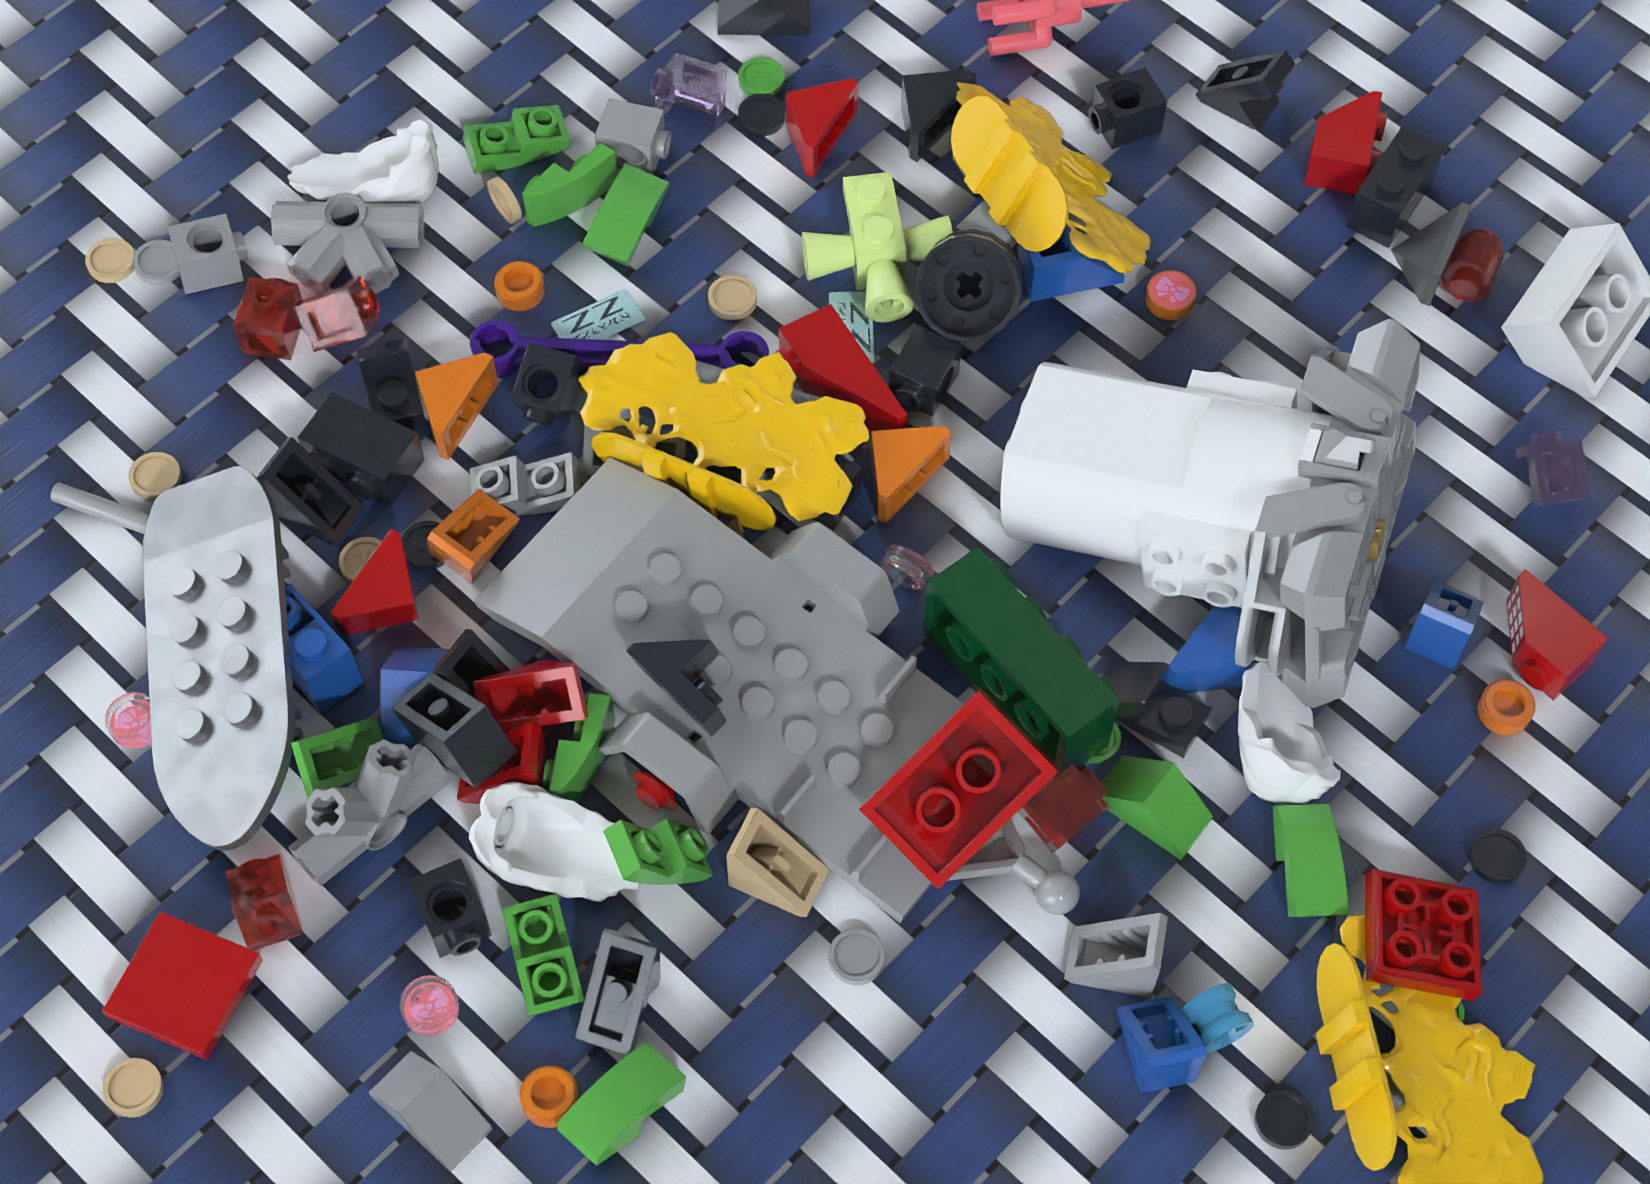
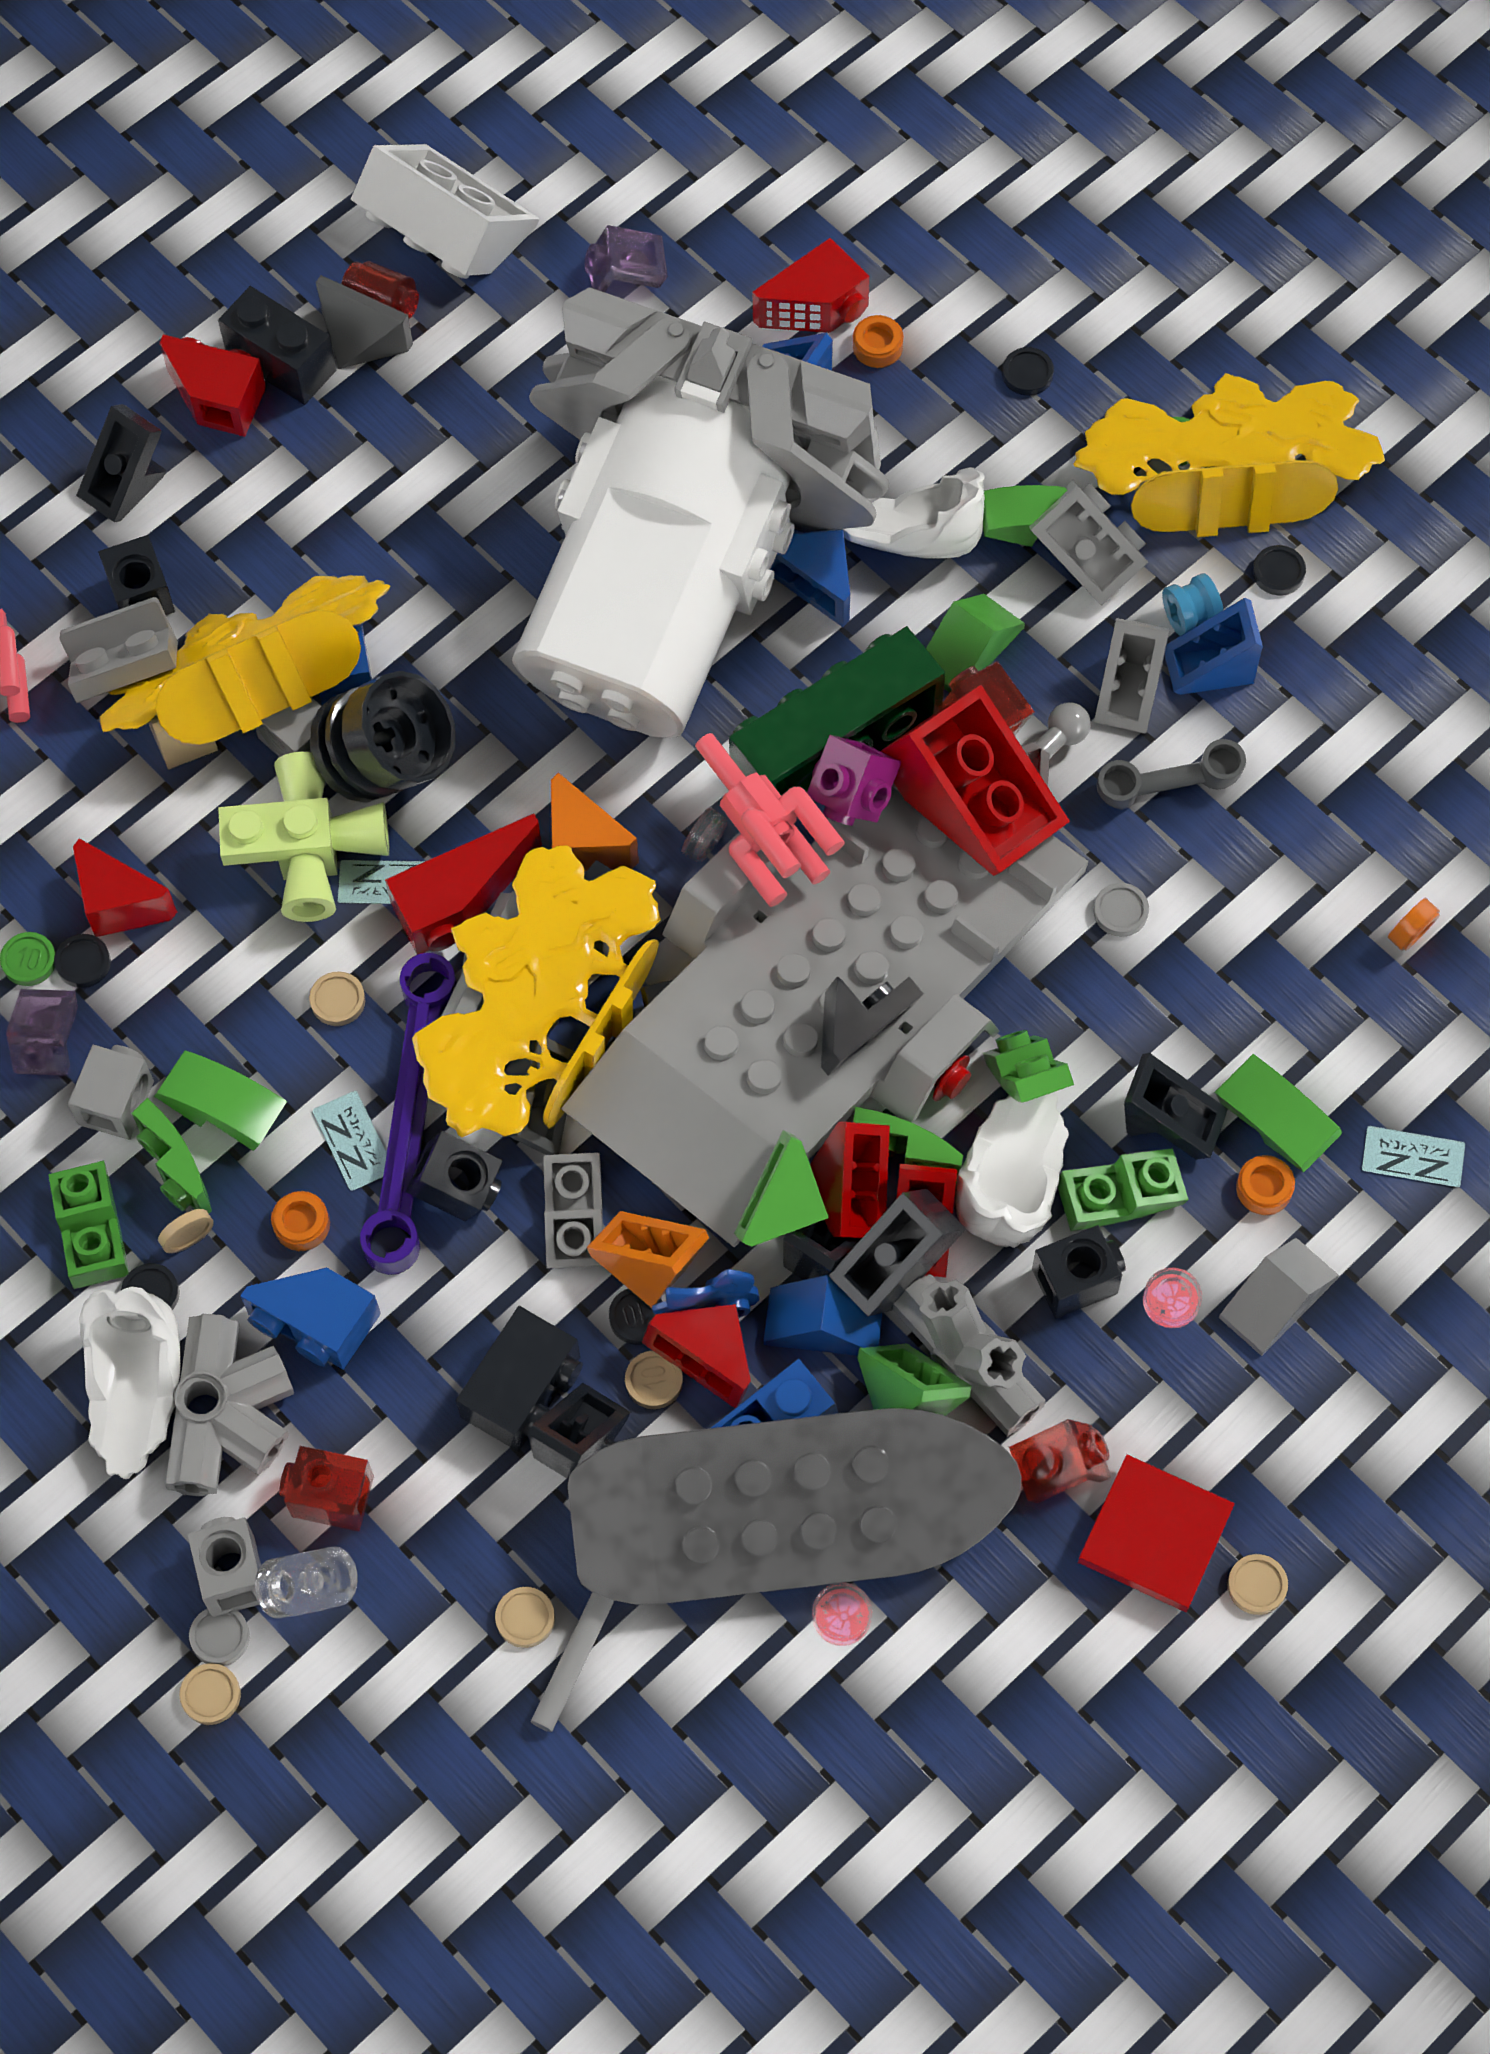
camera: 85 degrees left, 5 degrees up
clear red bracket [294,276,380,352] -> none
black slope [357,338,426,428] -> none
orange slope [415,353,498,460] -> none
tan slope [726,808,830,917] -> none
black brick [889,325,962,417] -> none
black slope [901,69,976,162] -> none
black slope [1107,661,1212,758] -> none
tile [1145,270,1196,321] -> none
red tile [1365,869,1482,1001] -> none
none -> light grey bracket [59,597,178,703]
none -> black piece [121,1263,180,1310]
none -> blue slope [240,1267,381,1370]
none -> clear plate [255,1547,358,1618]
none -> blue plate [652,1269,760,1318]
none -> coral plant [695,733,845,907]
none -> bright green slope [734,1130,829,1247]
none -> magenta brick [807,735,901,826]
none -> light grey bracket [1029,480,1148,606]
none -> dark grey bar [1097,739,1246,809]

